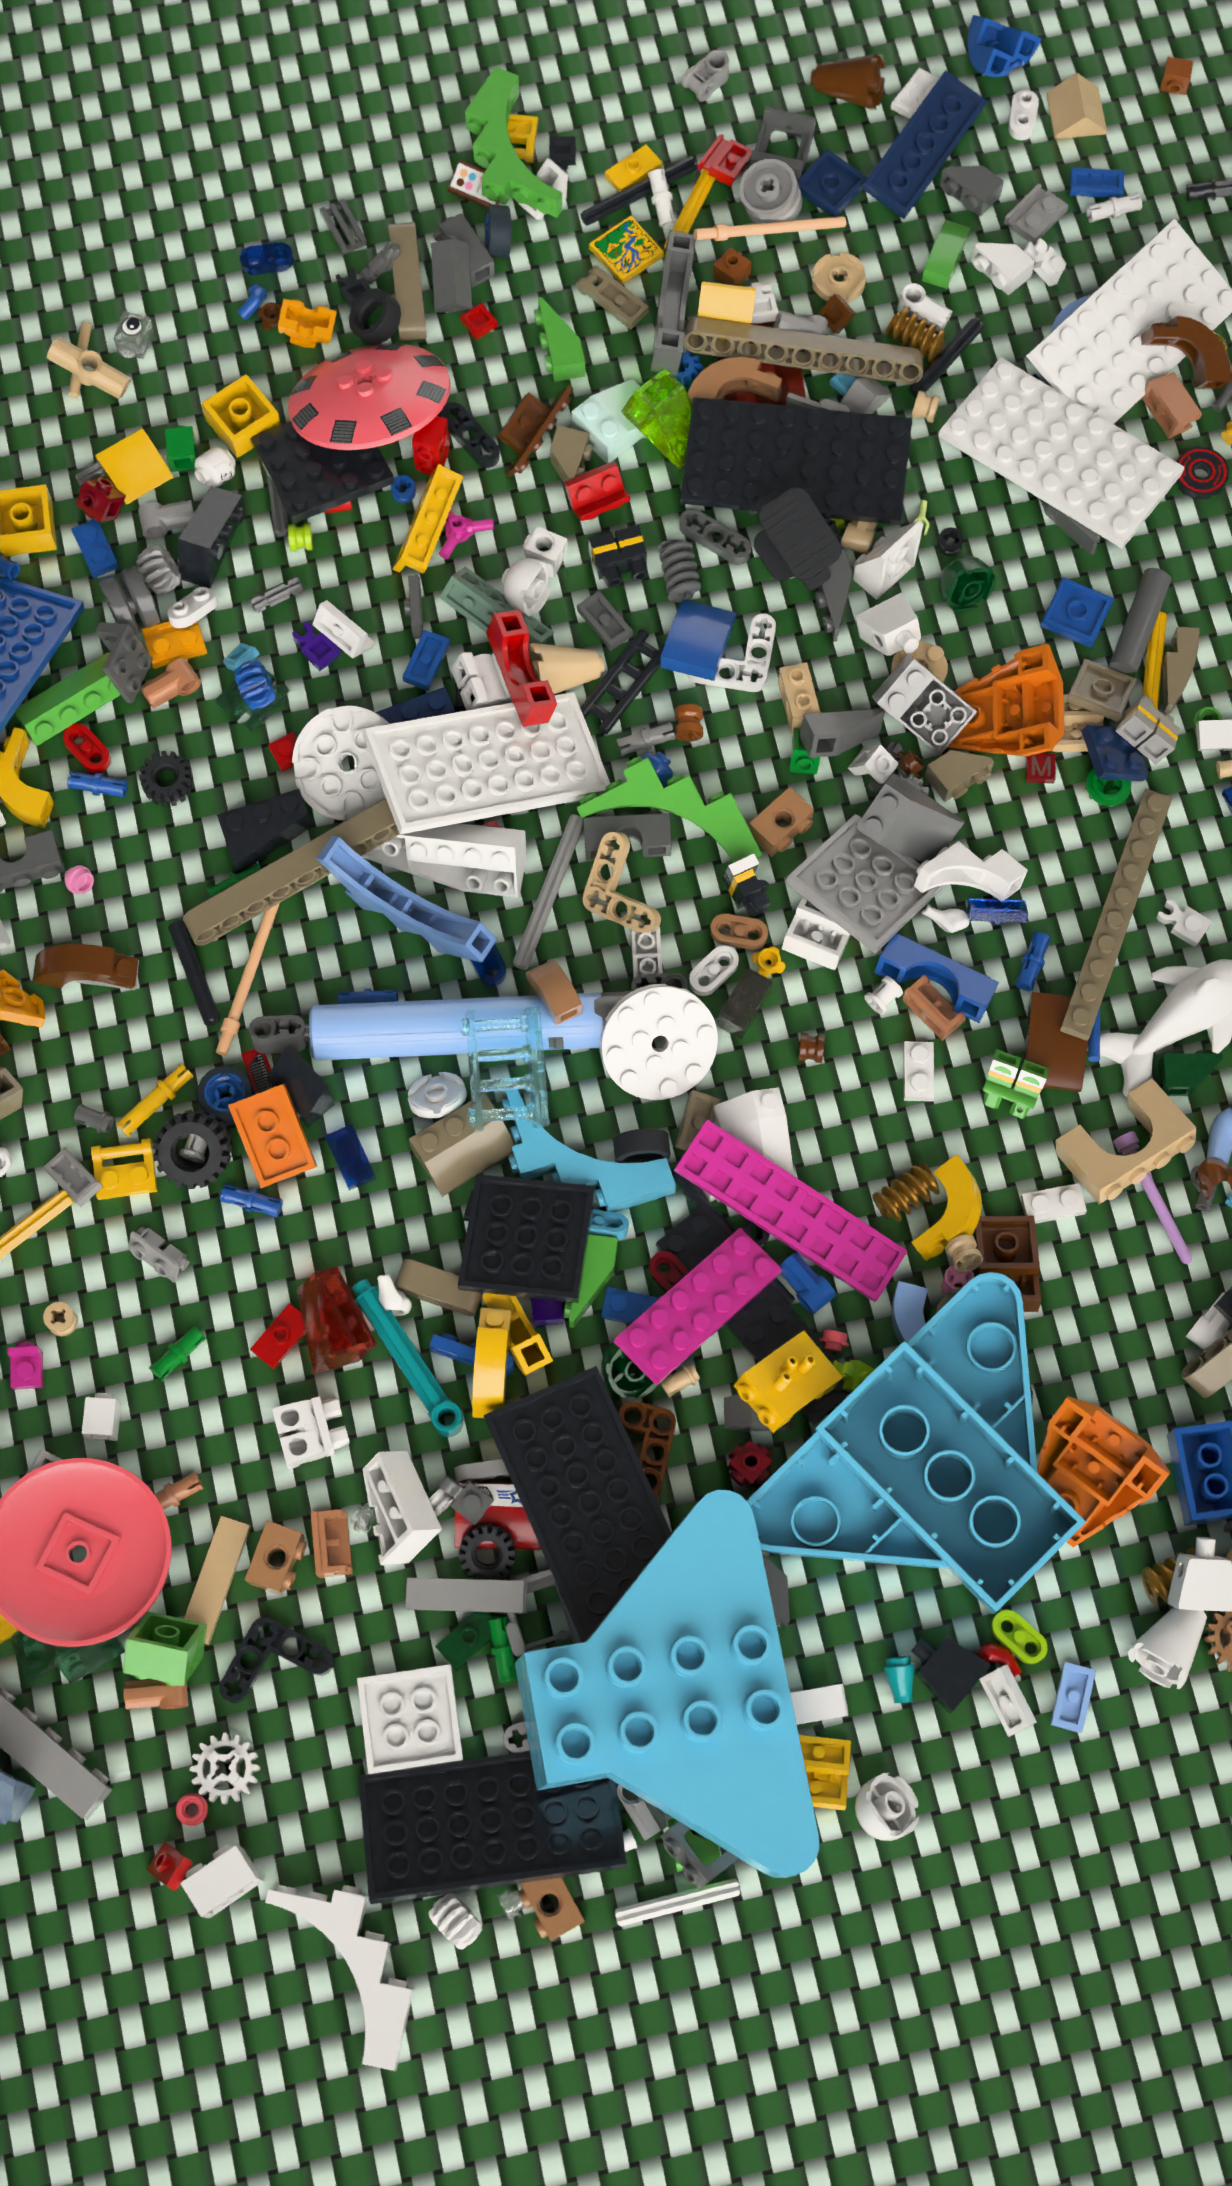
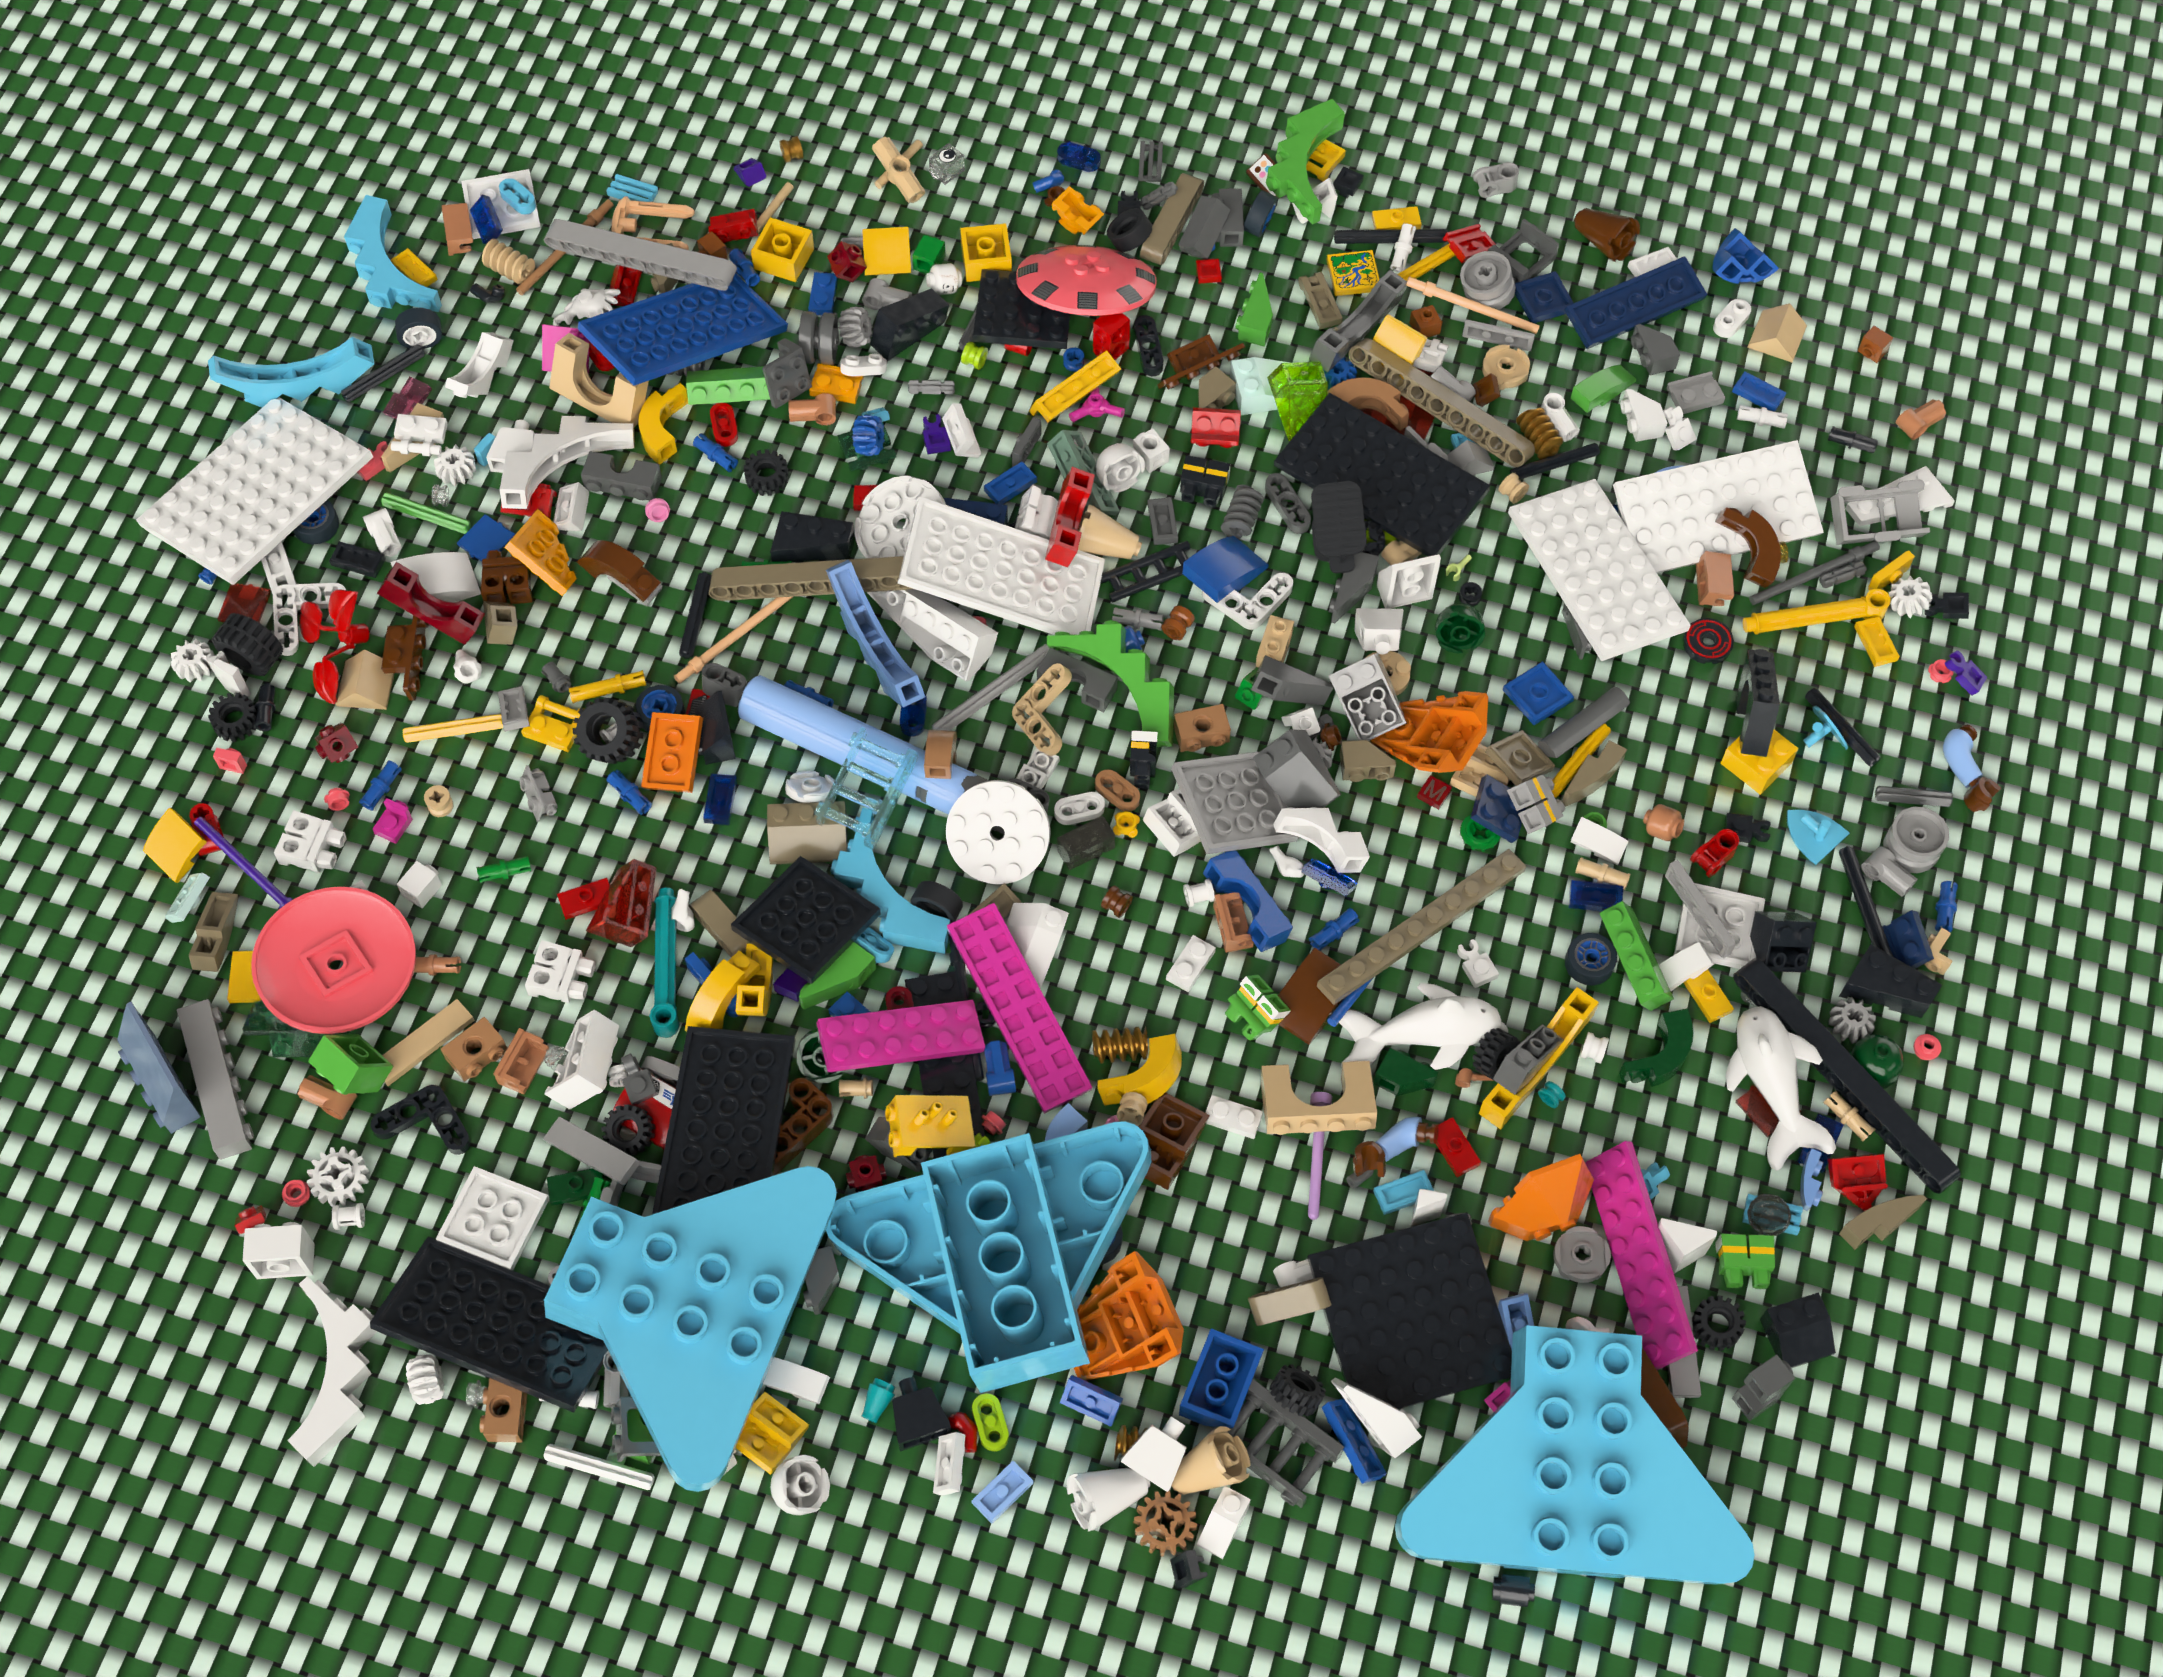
camera: 30 degrees right, 10 degrees down
none -> white bush [332,1203,365,1230]
none -> plate [1060,1375,1123,1427]
none -> light grey slope [1462,319,1535,351]

